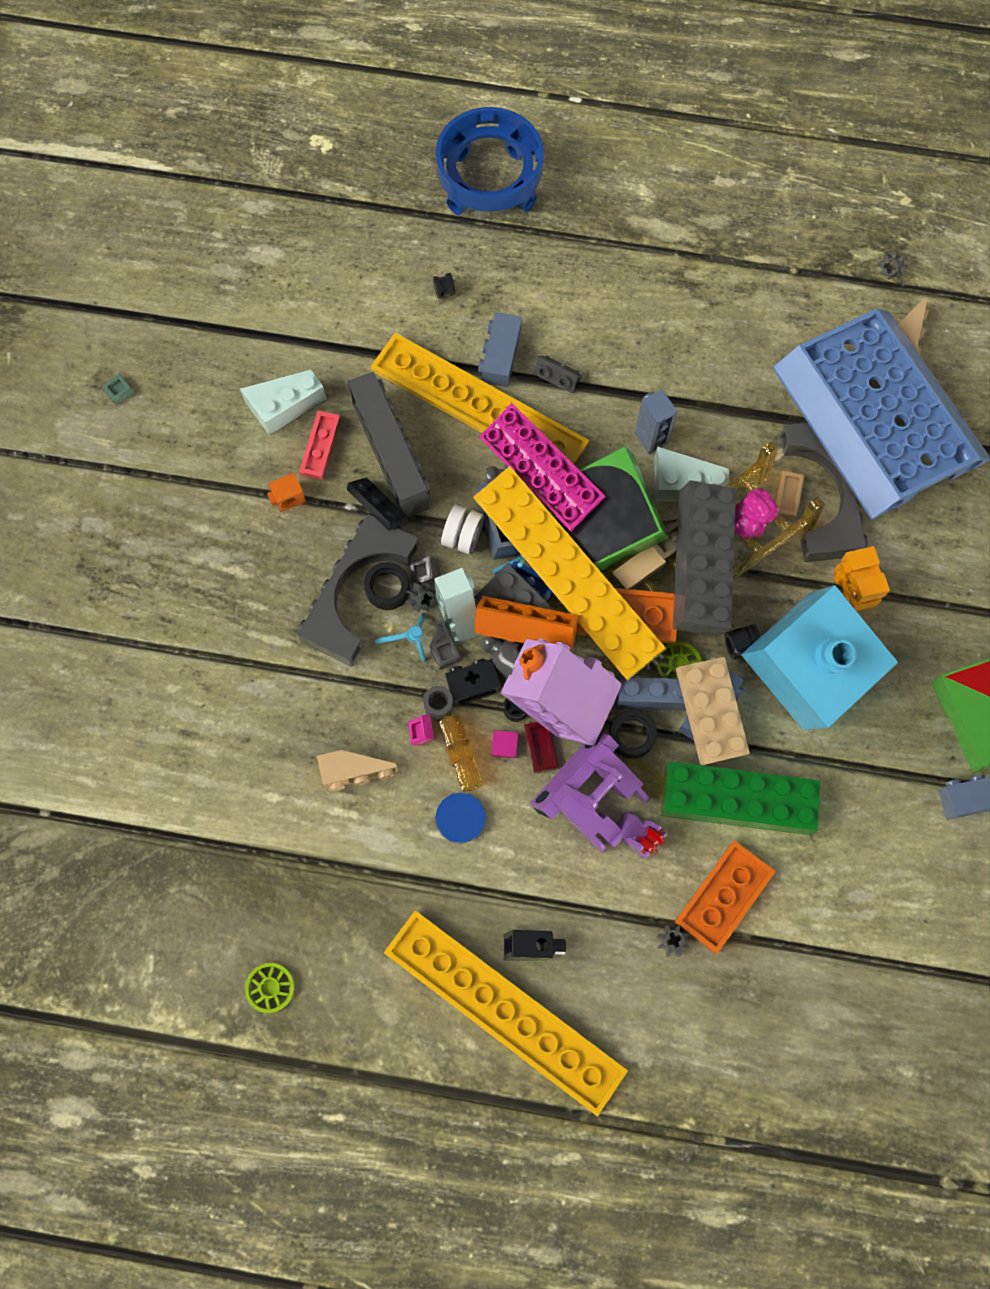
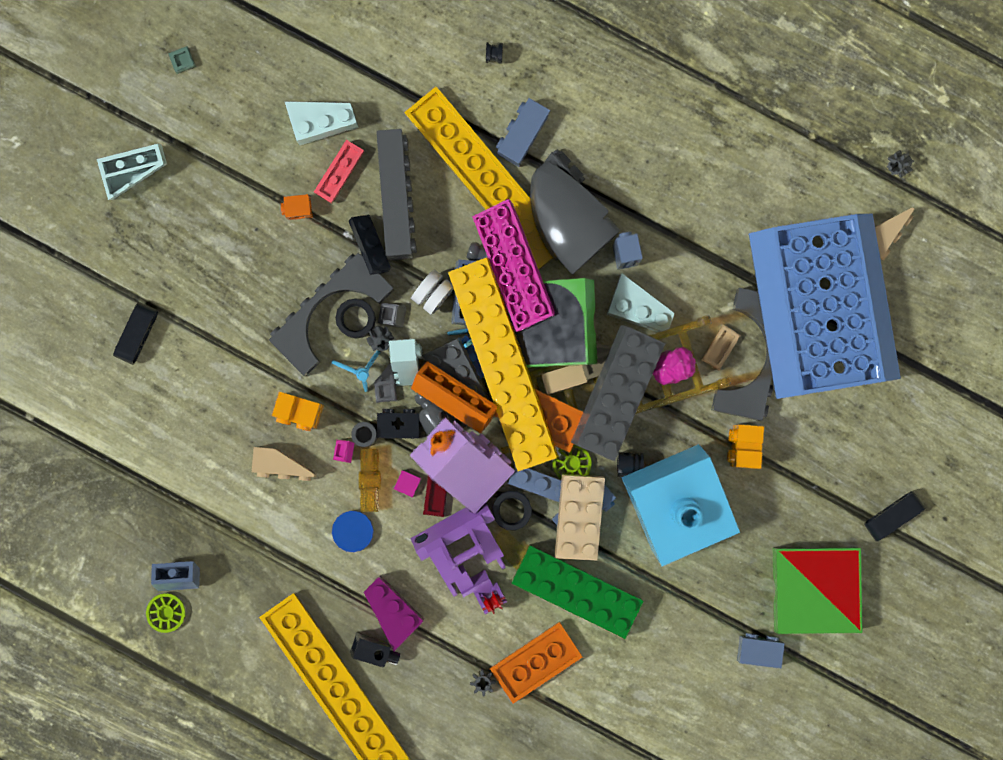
camera: 20 degrees right, 15 degrees up
none -> light aqua wedge [97,144,167,200]
none -> black beam [113,302,158,365]
none -> sand blue brick [151,561,200,591]
none -> light orange brick [272,392,324,431]
none -> magenta wedge [364,575,424,651]
none -> dark grey panel [530,161,621,275]

